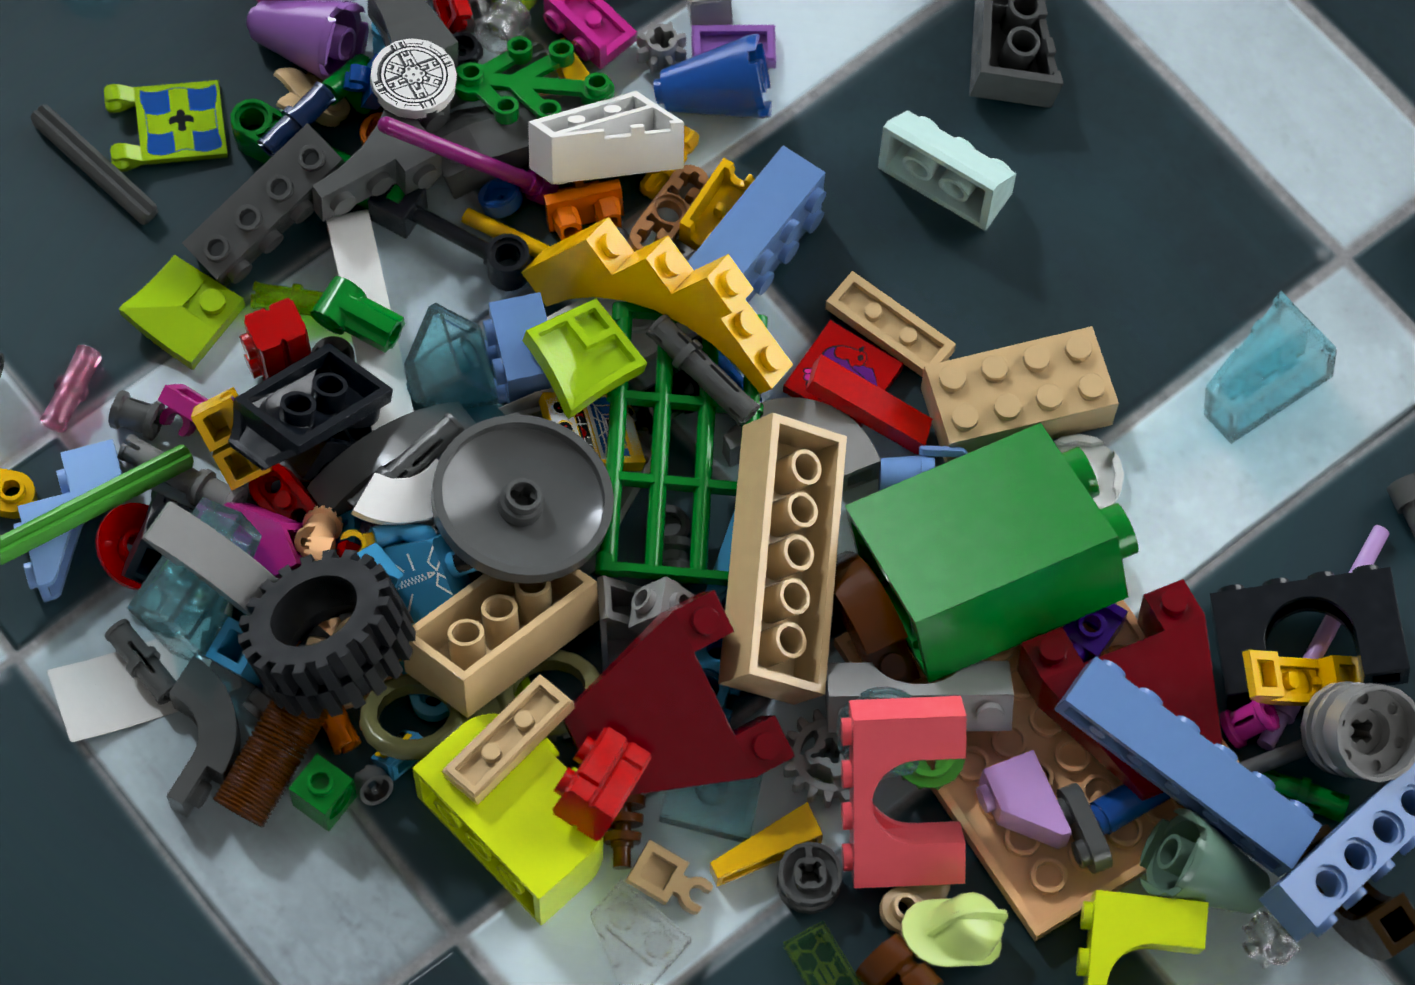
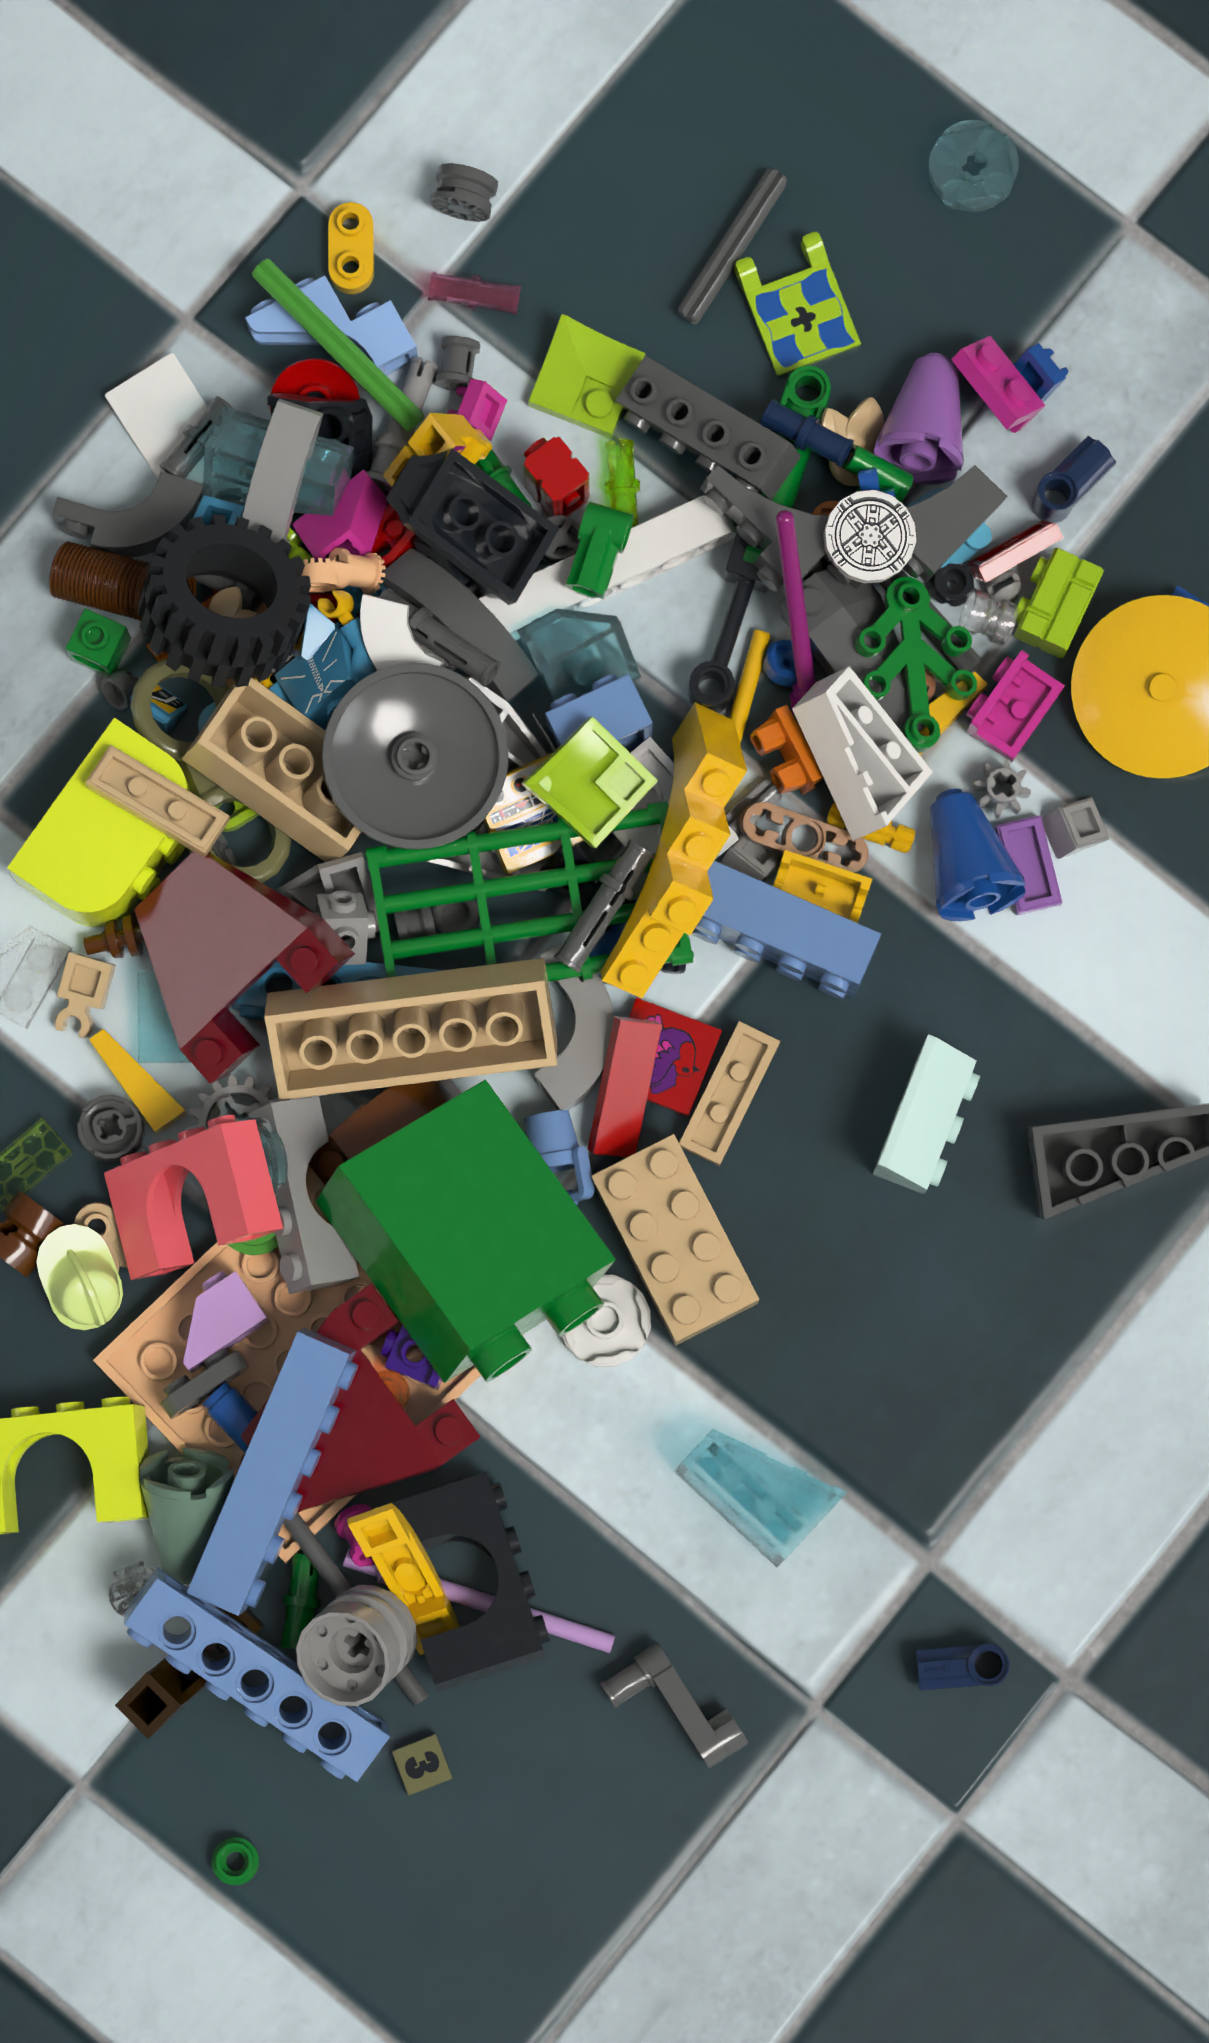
camera: 80 degrees right, 15 degrees up
red brick [552,727,651,841] -> none

